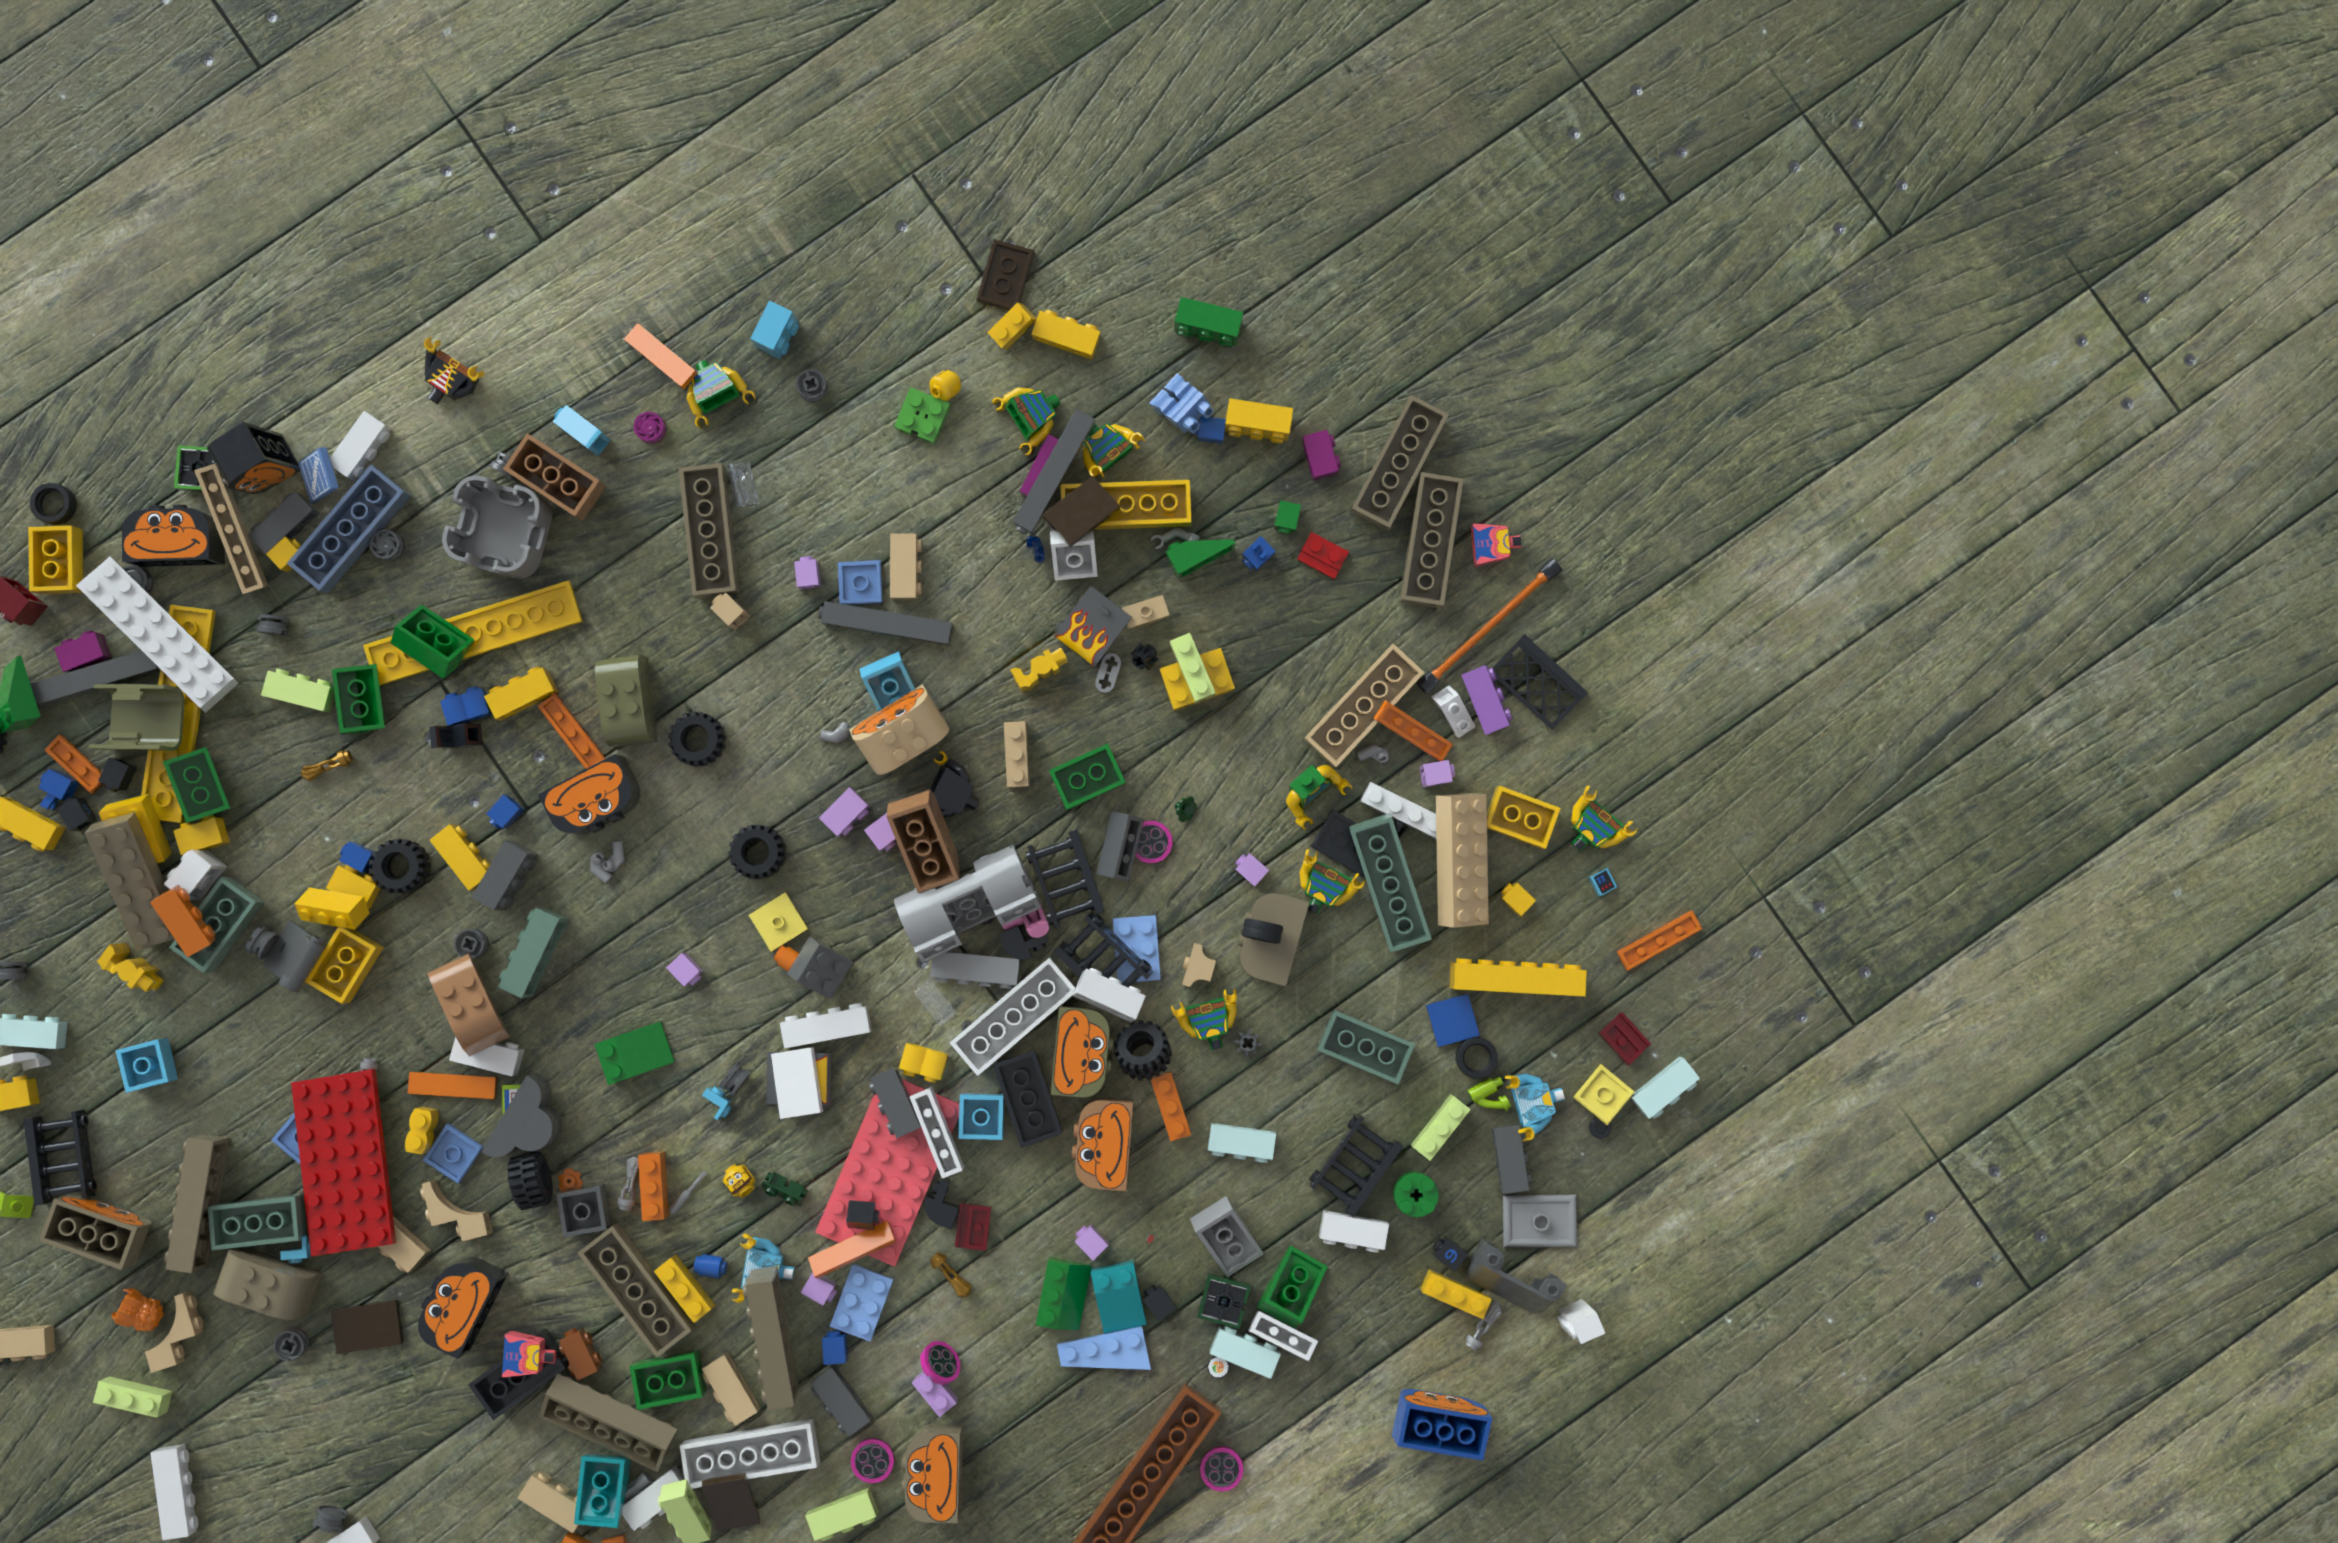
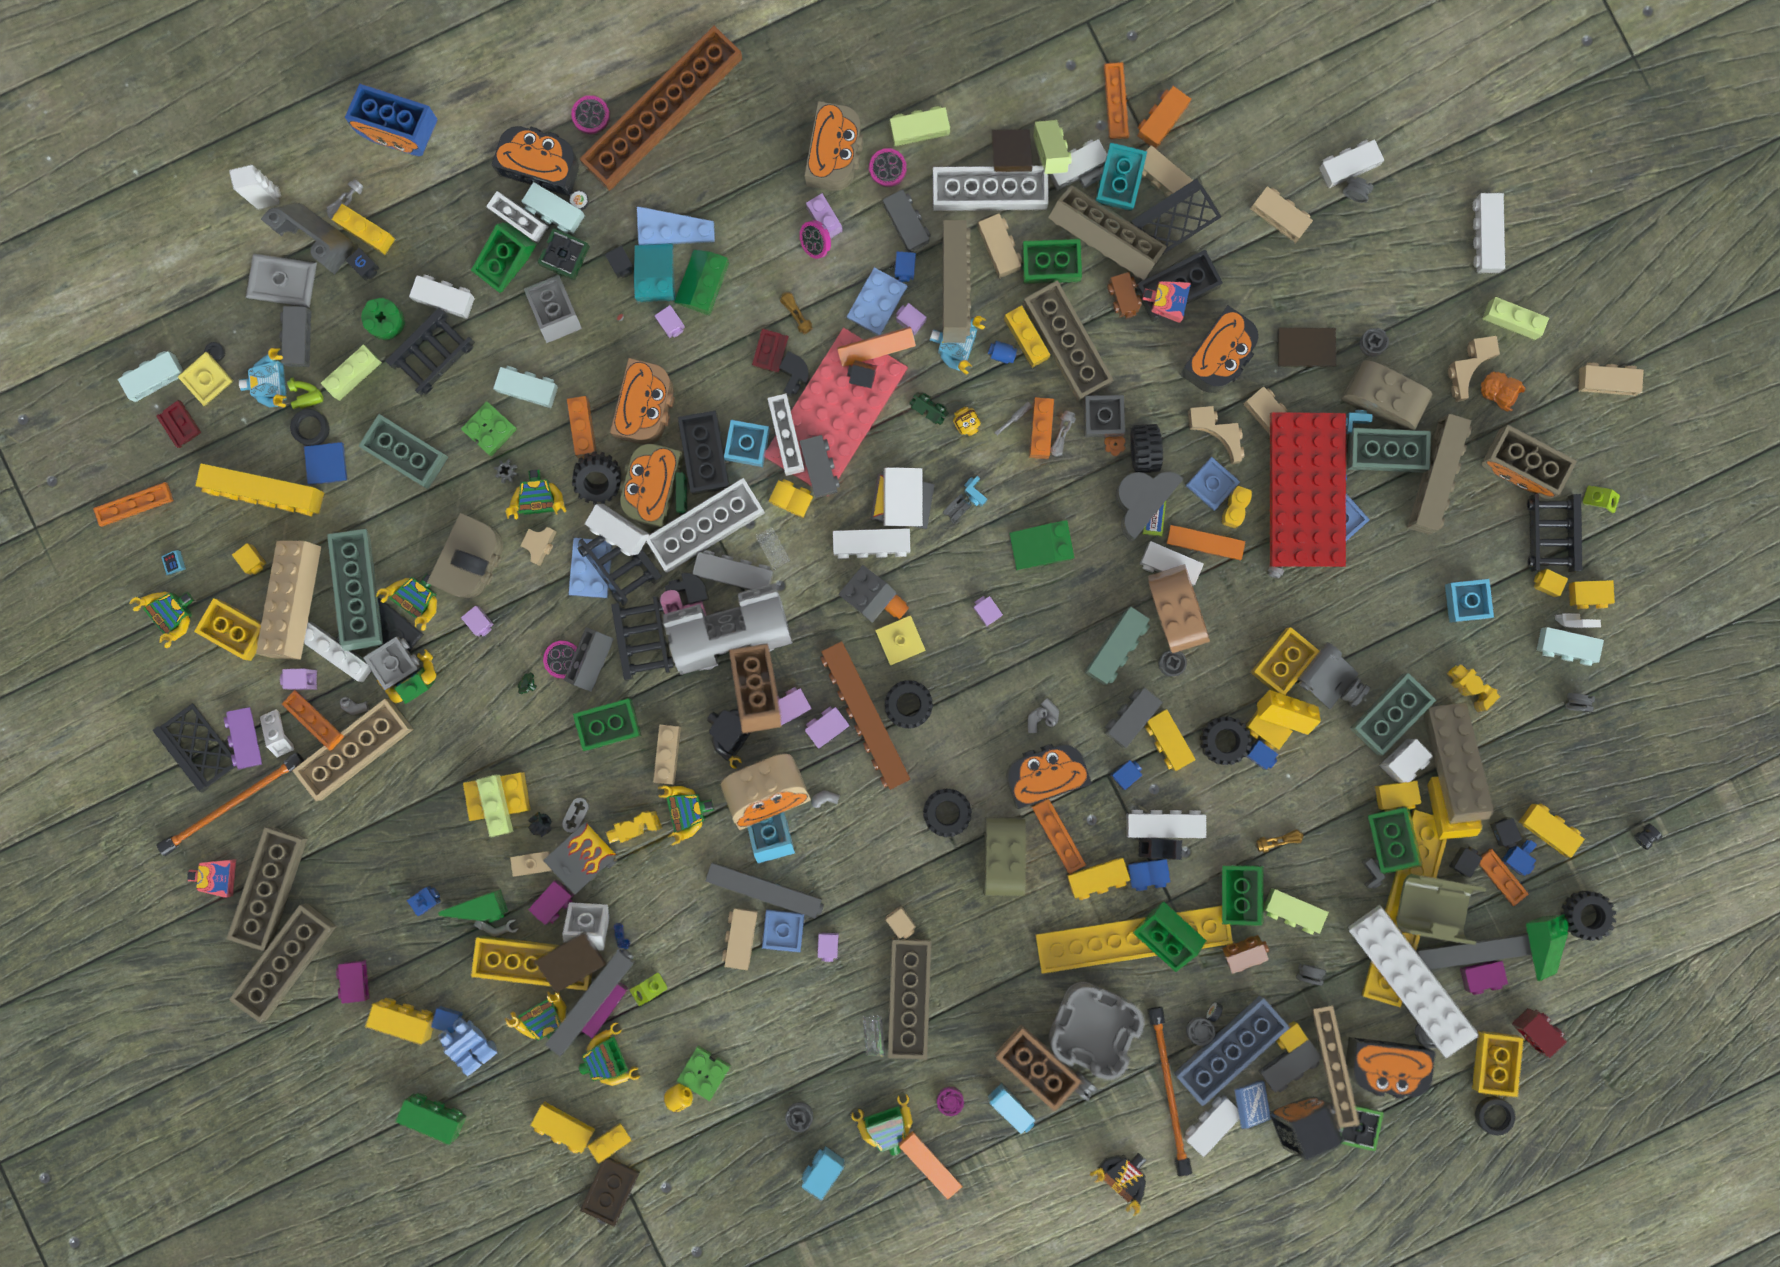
camera: 170 degrees left, 0 degrees up
orange brick [150,884,215,958] -> none
green brick [1274,500,1301,535] -> none
red plate [1297,532,1349,580] -> none
none -> light grey plate [363,636,420,690]
none -> bright green piece [461,401,517,457]
none -> brick [491,126,579,197]
none -> magenta brick [528,880,574,925]
none -> lime bracket [630,973,668,1006]
none -> torso [658,786,714,845]
none -> dark green tile [676,472,688,515]
none -> dark orange brick [820,641,911,790]
none -> white brick [1126,810,1206,838]
none -> black fence [1132,177,1222,255]
none -> orange hose [1147,1007,1193,1176]
none -> black tile [1206,1002,1223,1022]
none -> brick [1222,935,1269,974]
none -> tan brick [1251,186,1313,243]
none -> dark grey bracket [1362,857,1386,889]
none -> yellow brick [1533,569,1568,597]

